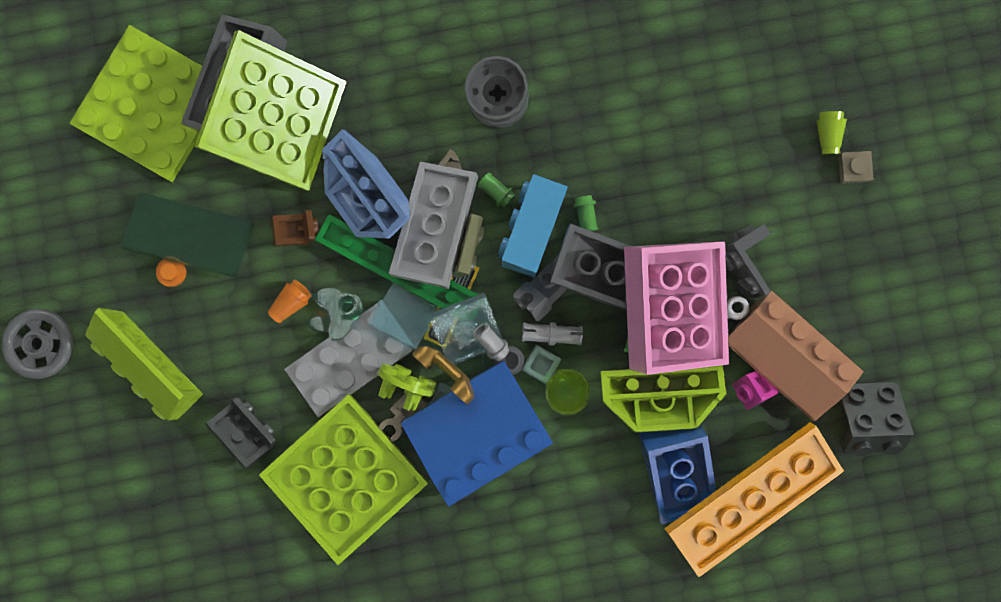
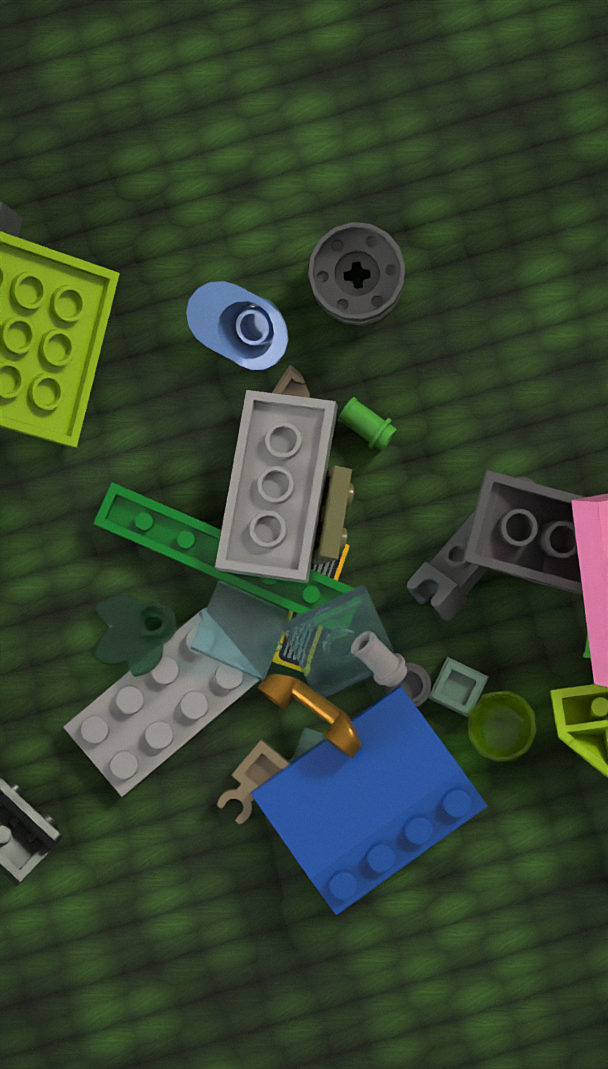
camera: 10 degrees left, 0 degrees up
lime plate [259,394,429,565] -> none
orange cone [267,280,311,323] -> none
reddish brown bracket [270,210,318,247] -> none
medium blue wedge [322,129,410,238] -> none
lime plate [377,363,436,411] -> none
dark azure brick [498,174,568,278] -> none
light grey pin [522,322,583,346] -> none
bright green pin [573,195,599,232] -> none
none -> medium blue piece [186,281,289,370]

